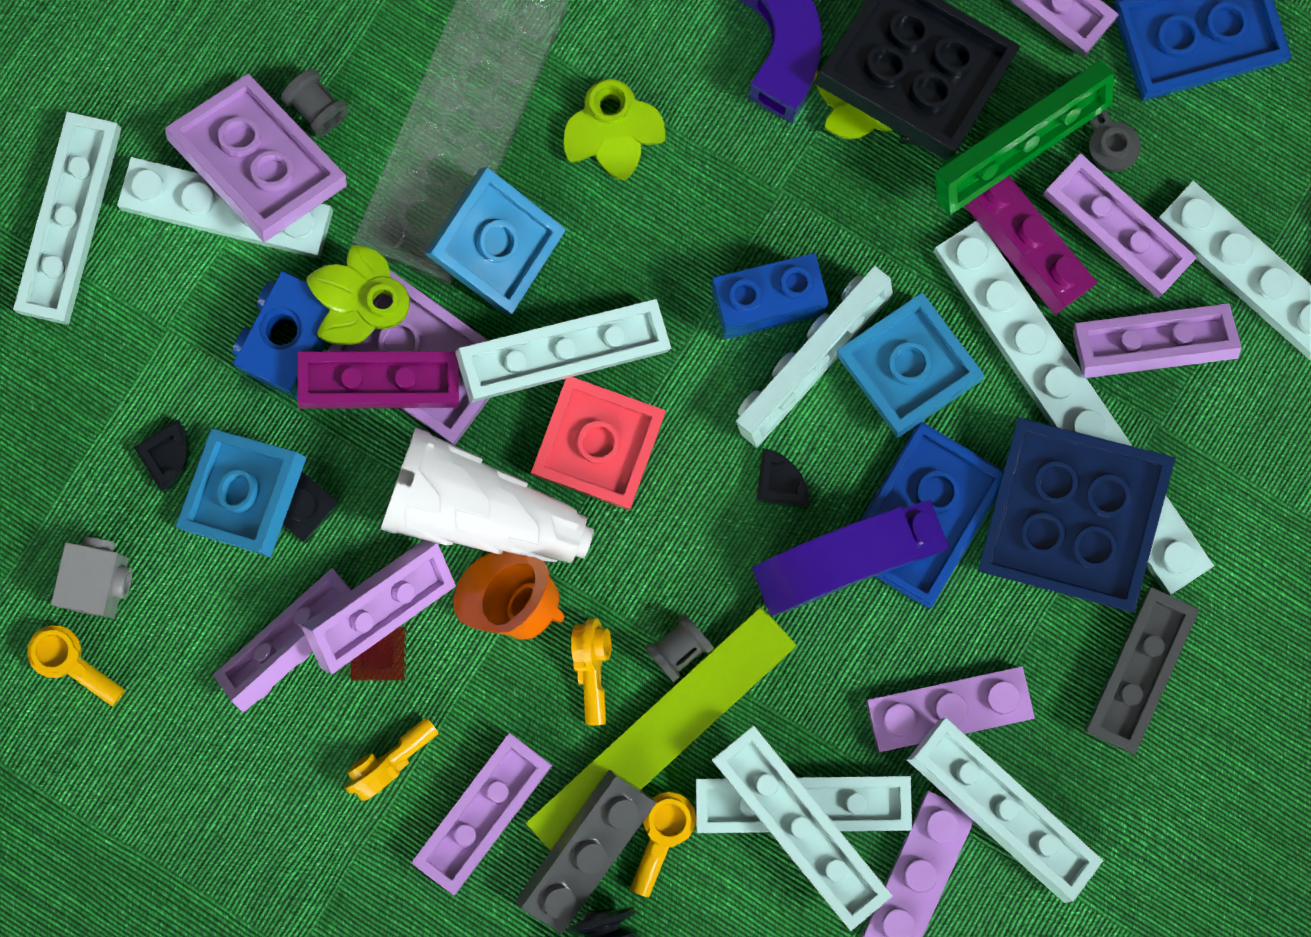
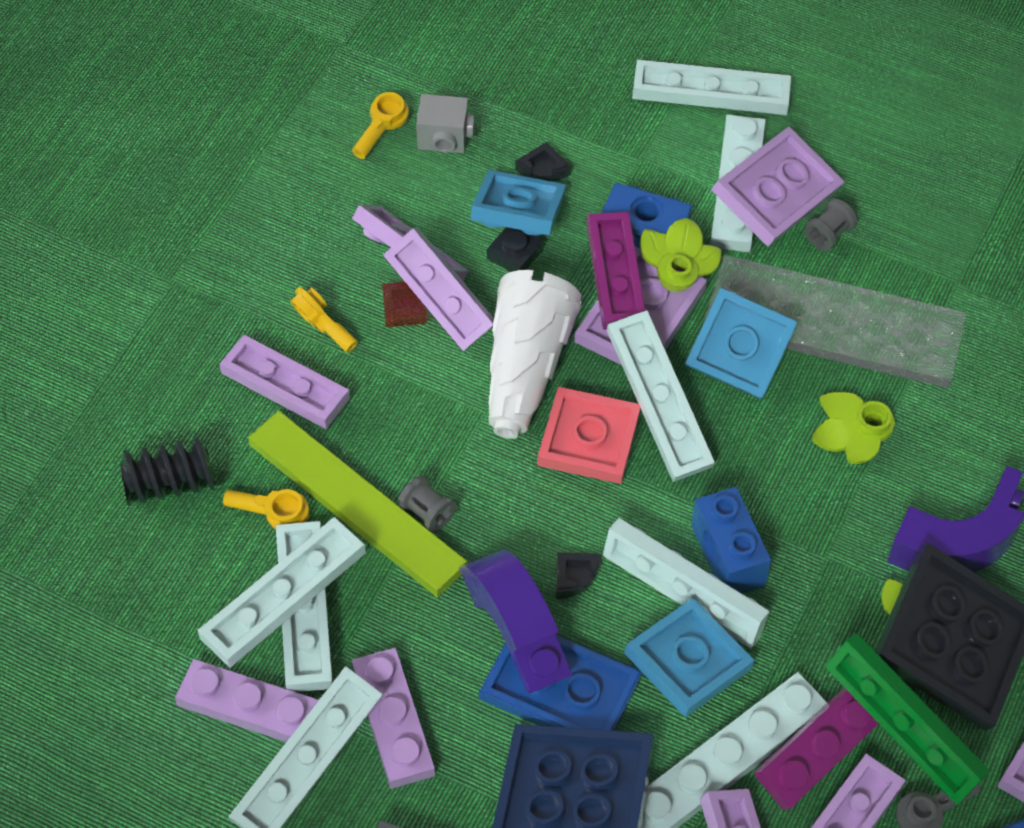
camera: 85 degrees right, 25 degrees down
orange piece [453,552,565,640] -> none
dark grey plate [515,769,656,933] -> none
yellow plate [571,618,612,726] -> none

